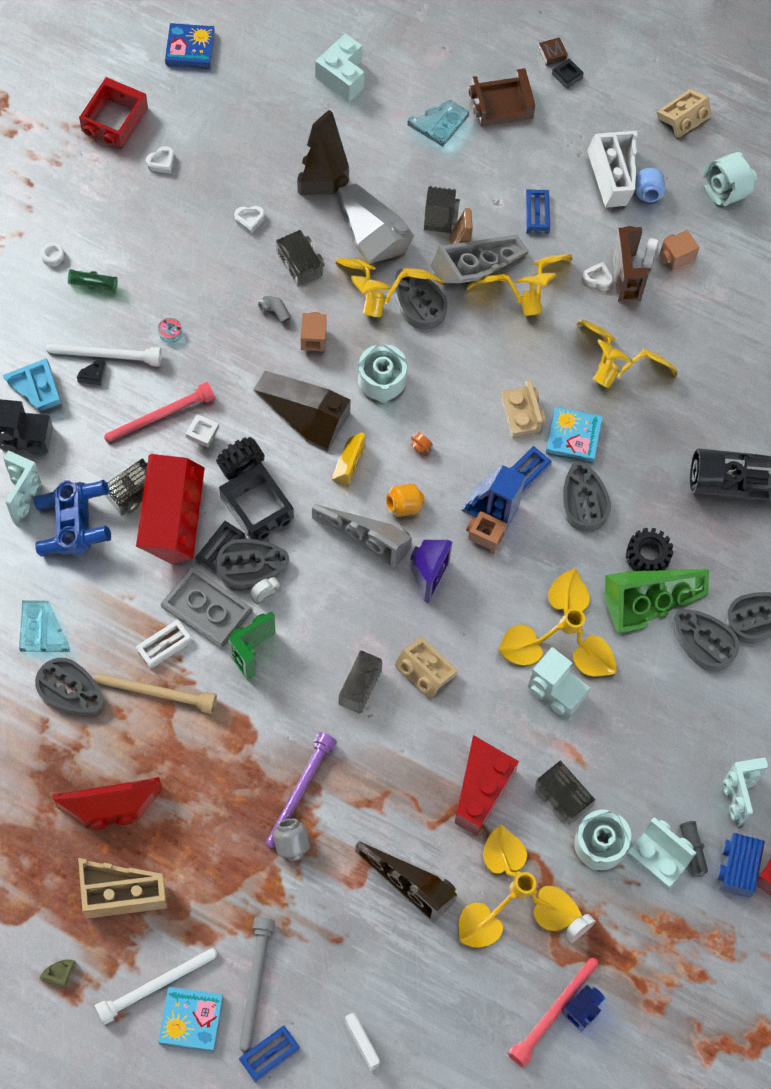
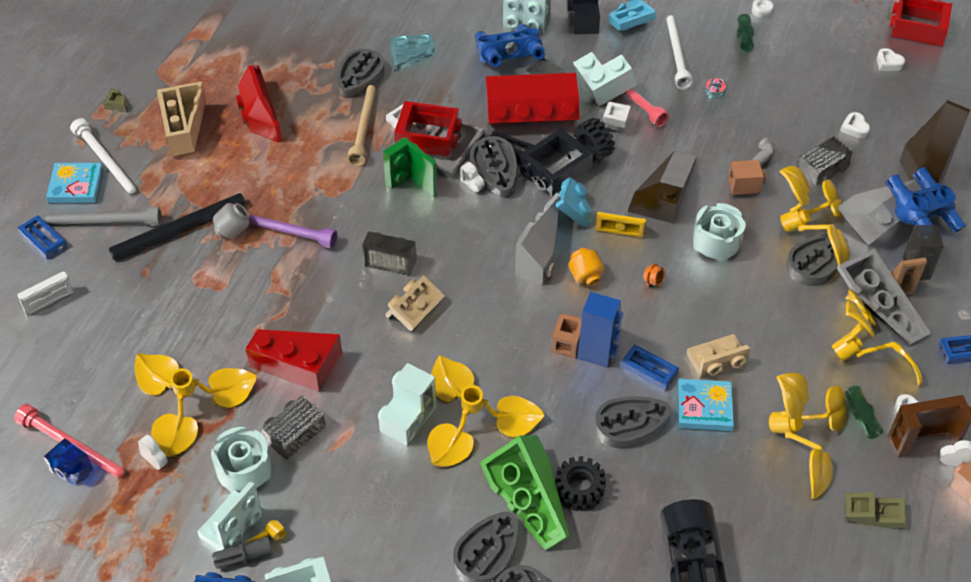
camera: 85 degrees right, 15 degrees down
black tile [77,360,106,385] -> none
dark brown wedge [355,841,457,924] -> none
dark purple slope [410,540,453,603] -> none
none -> black axle [109,193,246,261]
none -> yellow hand [245,520,287,543]
none -> red window [394,101,462,157]
none -> medium azure wing [556,177,592,228]
none -> light aqua brick [573,52,637,107]
none -> clear green pin [844,386,883,439]
none -> olive slope [846,492,906,528]
none -> blue piece [885,167,967,243]

